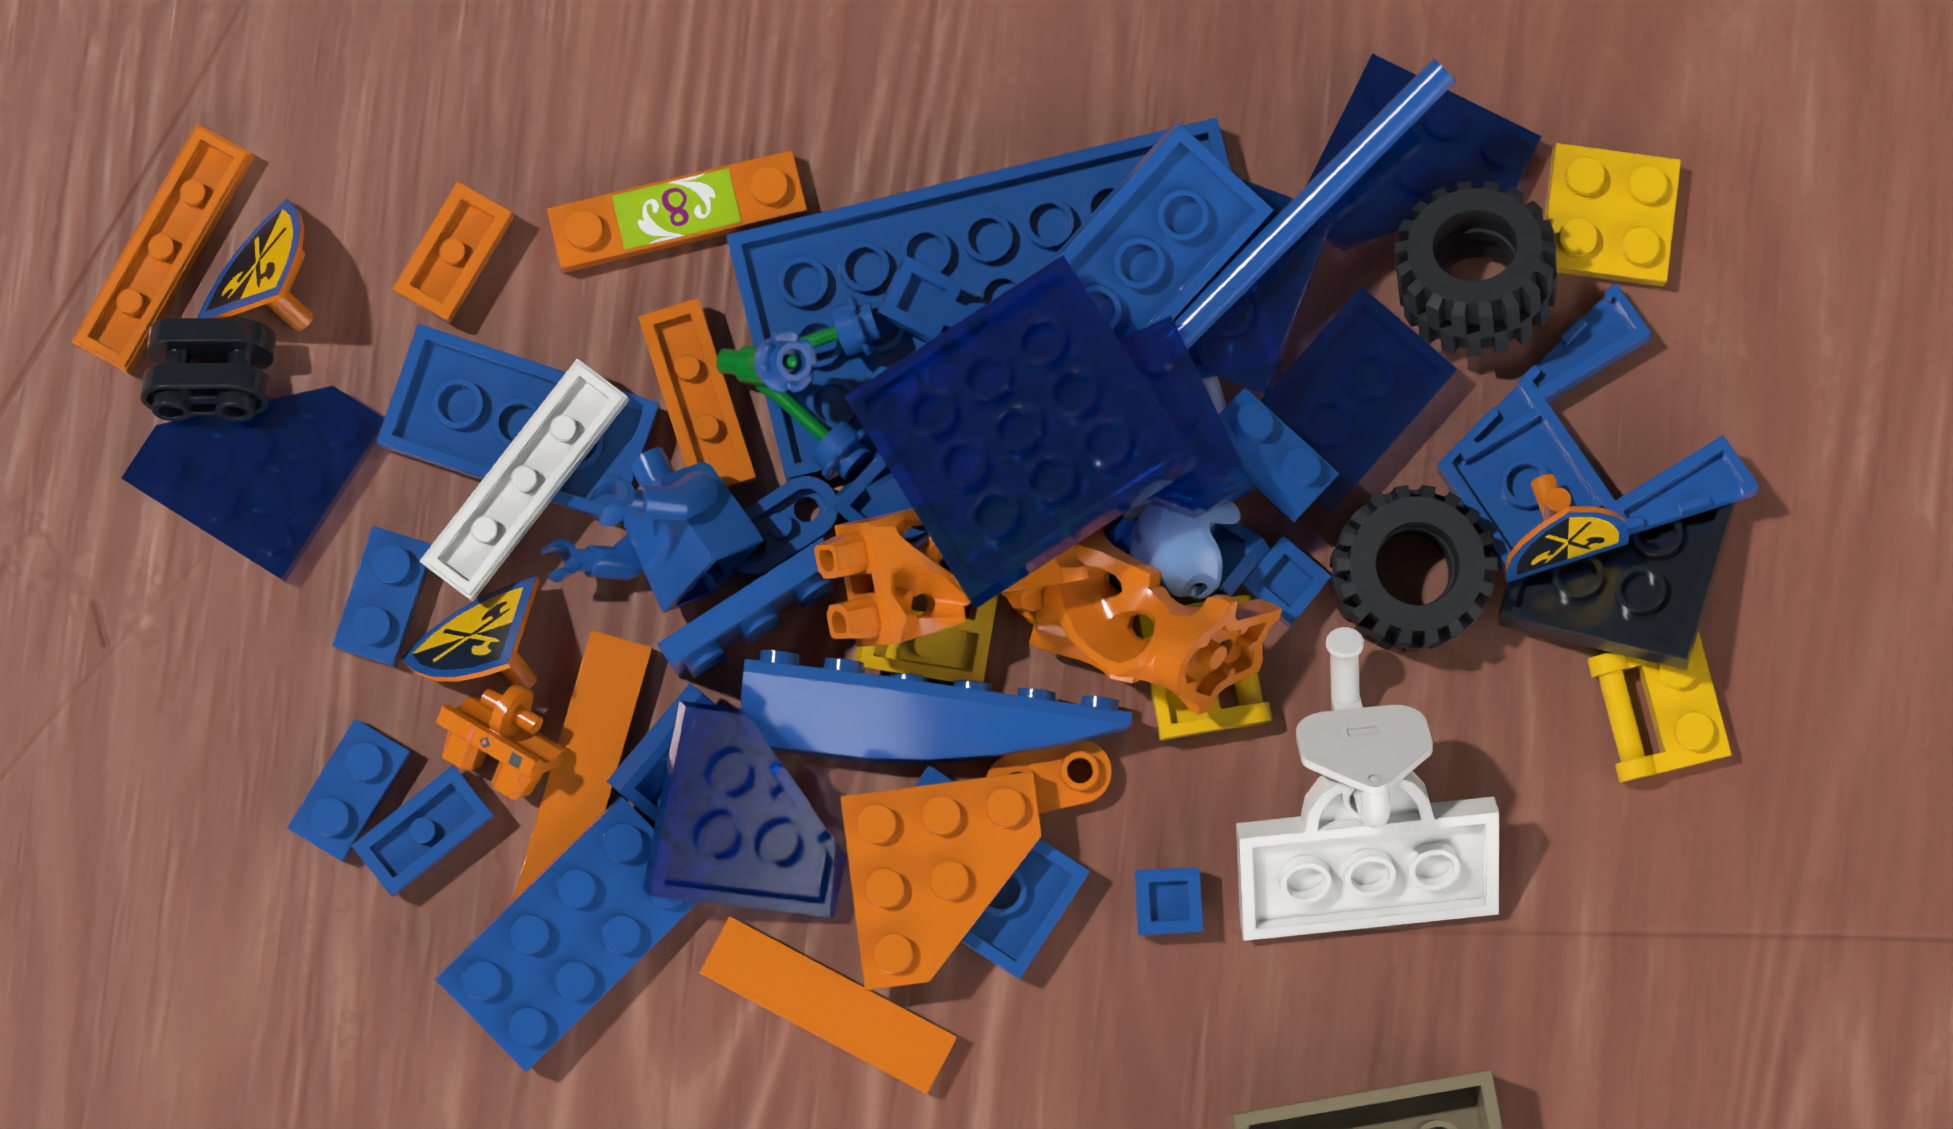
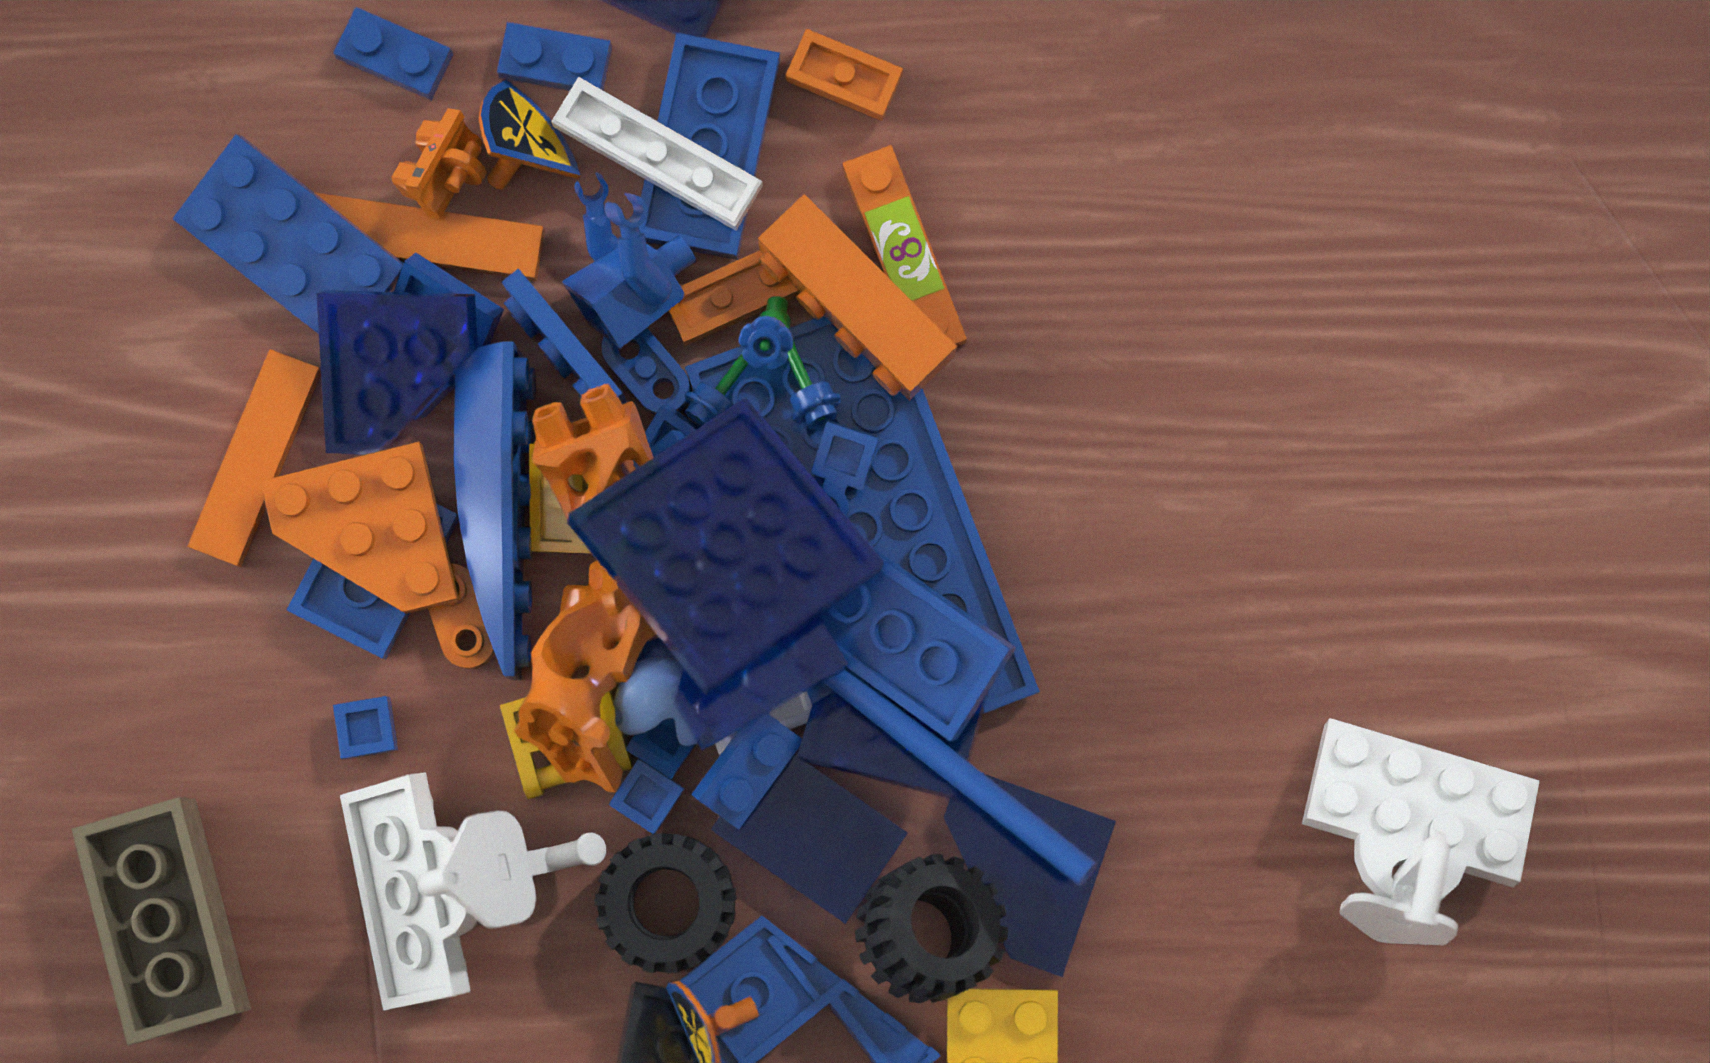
camera: 90 degrees right, 0 degrees up
blue plate [352,765,496,897] -> none
none -> orange brick [758,194,957,401]

